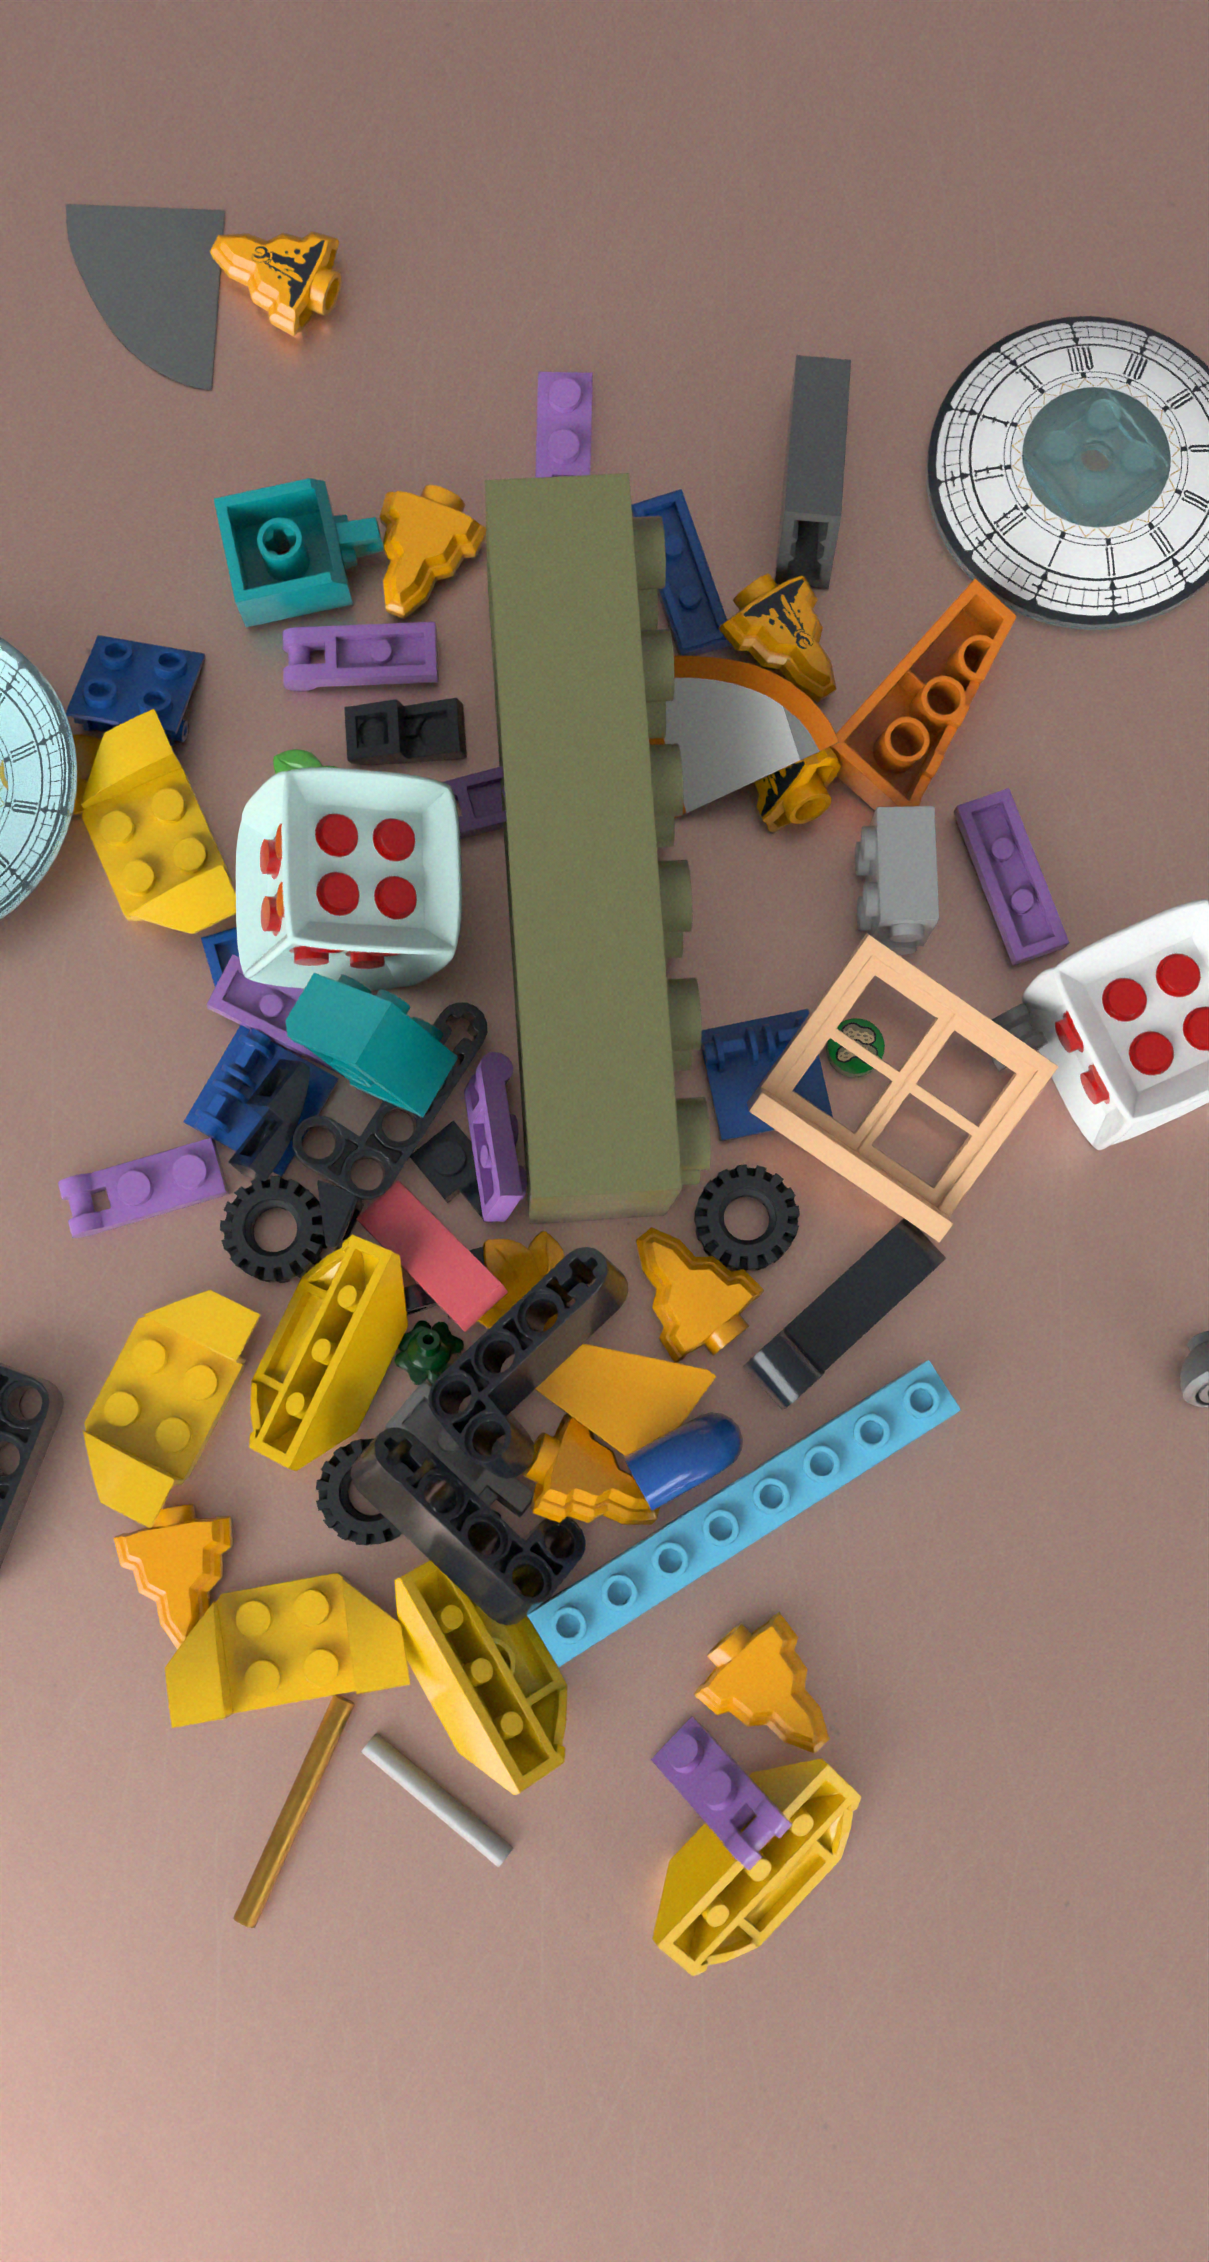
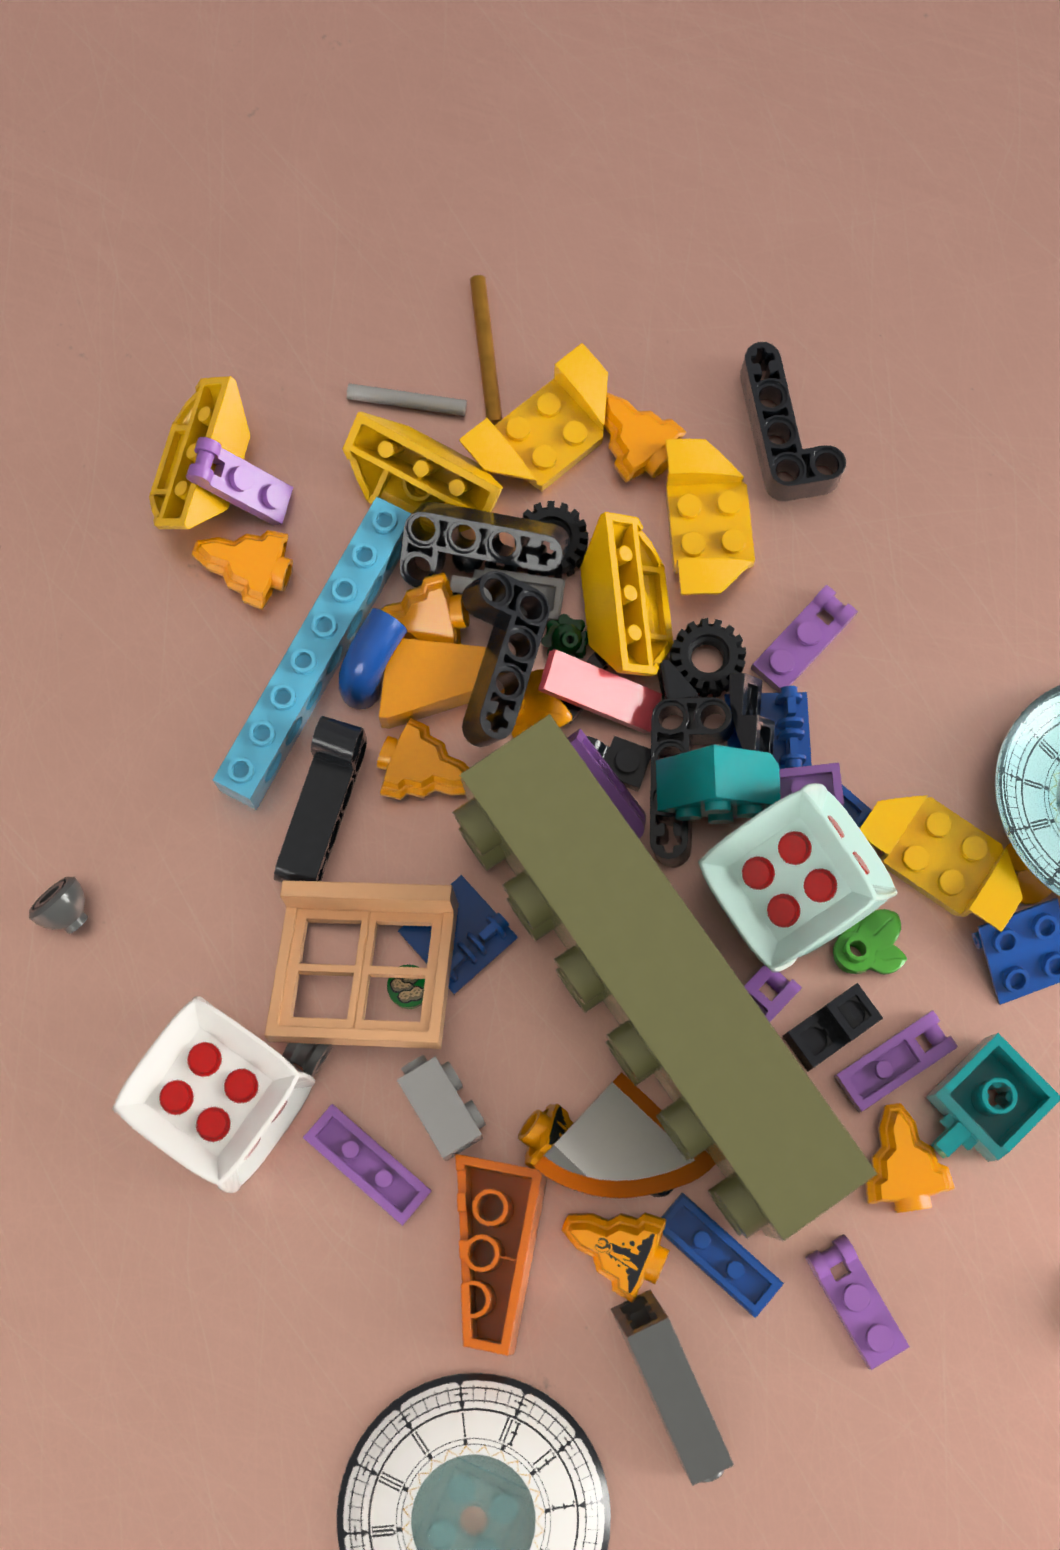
camera: 145 degrees right, 5 degrees down
black tyre [694,1164,800,1271] -> none

